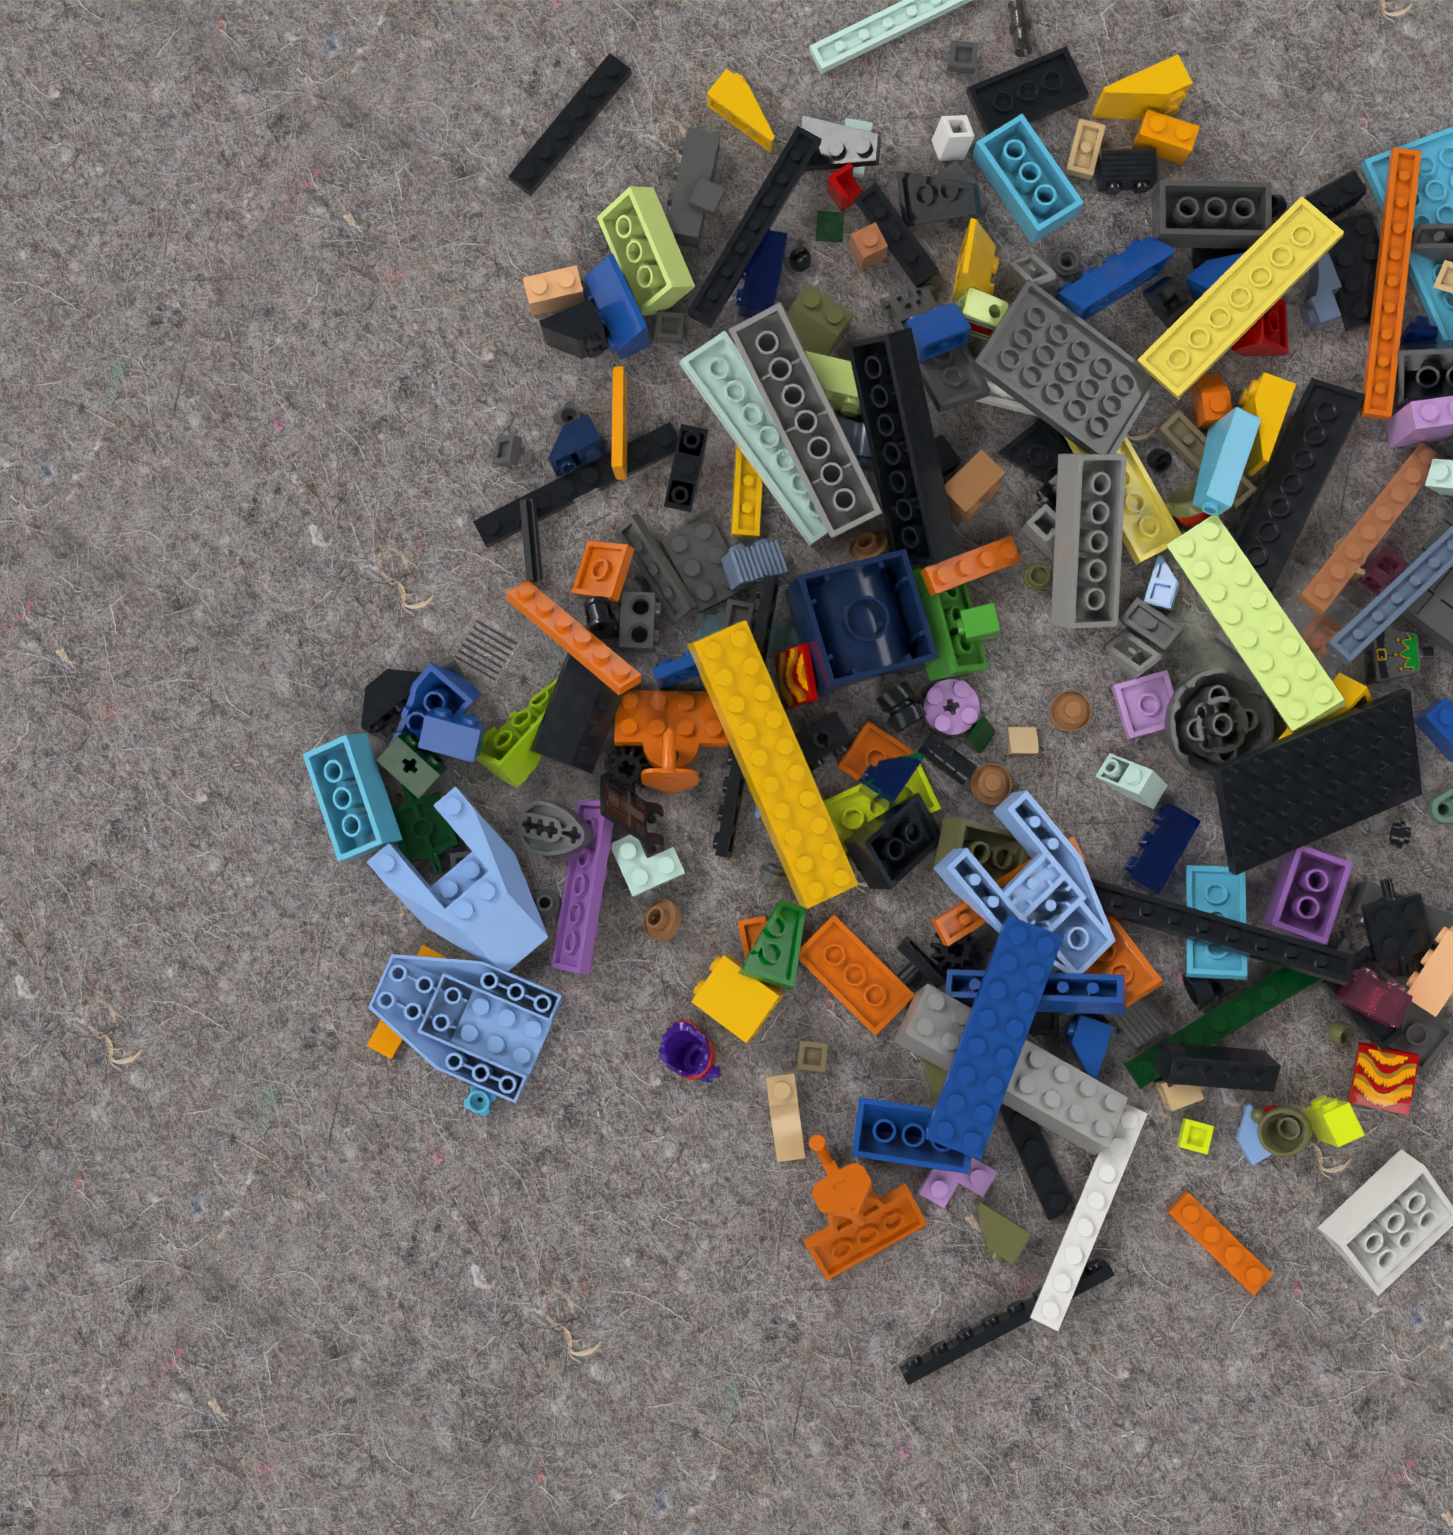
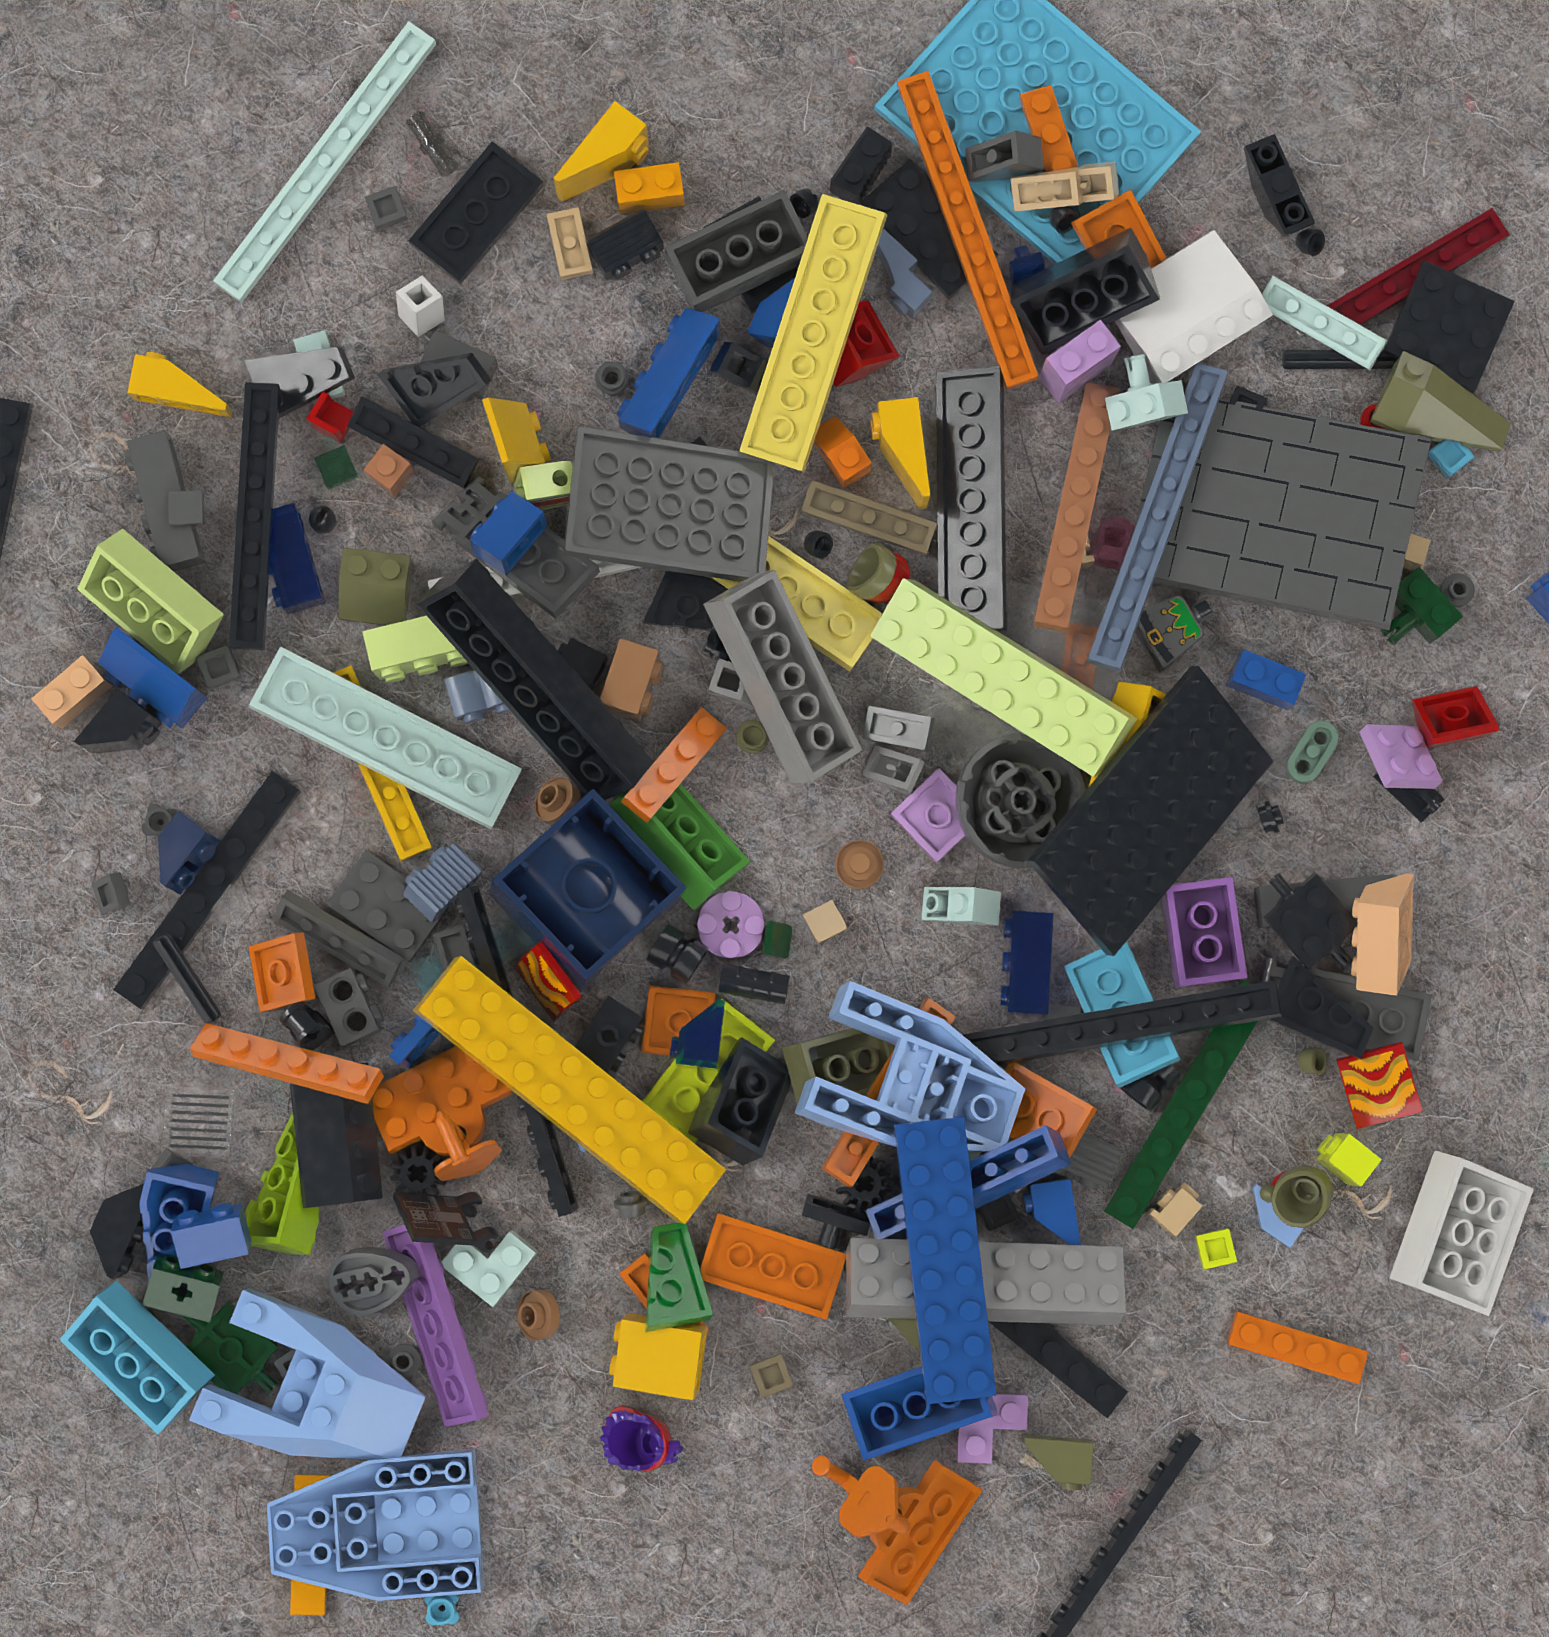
camera: 30 degrees left, 0 degrees up
light orange tile [611,366,628,480] -> none
black slope [664,424,709,513] -> none
light grey brick [728,302,883,538] -> none
tan slope [765,1072,805,1162] -> none
bright green slope [955,603,1000,642] -> none
medium nougat plate [969,763,1012,805] -> none
medium azure brick [972,114,1084,245] -> none
light grey slope [1009,253,1057,293] -> none
white plate [1030,1104,1148,1331] -> none
light blue tile [1144,555,1180,611] -> none
black brick [1153,1041,1281,1092] -> none
medium azure slope [1193,407,1261,516] -> none
clear pink brick [1335,967,1413,1028] -> none

